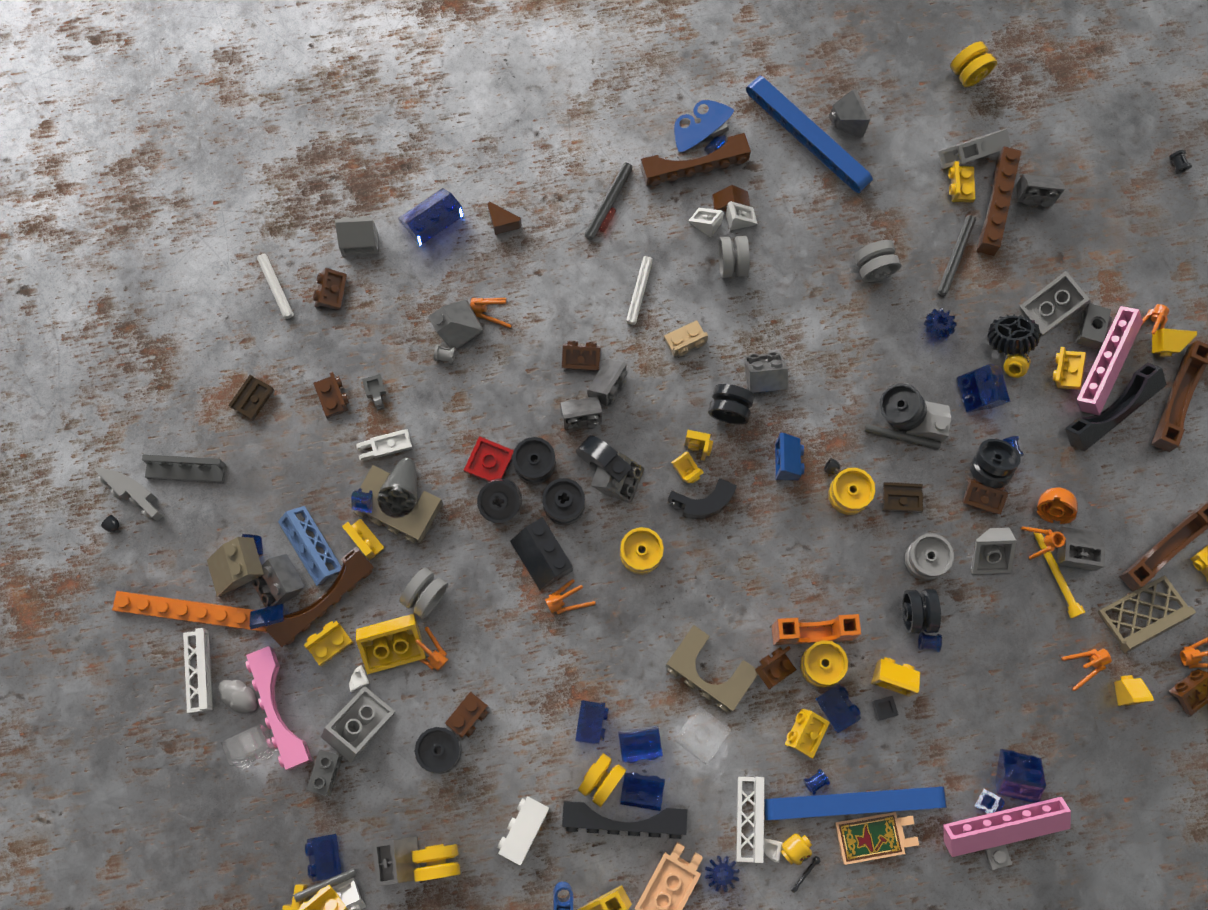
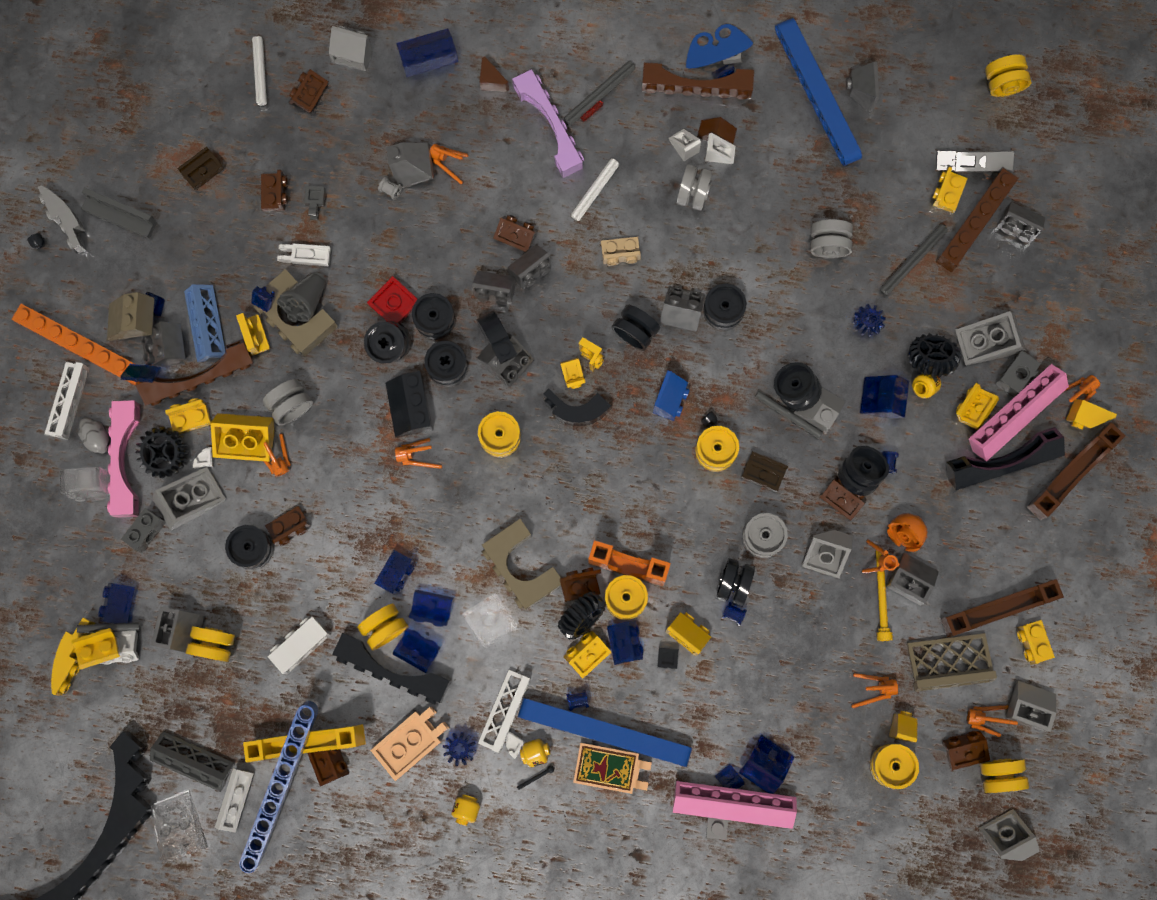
camera: 25 degrees right, 5 degrees up
none -> black gear [135,426,189,478]
none -> lavender arch [512,69,584,178]
none -> black gear [558,592,606,640]
none -> black wheel [703,283,747,331]
none -> yellow wheel [870,744,919,789]

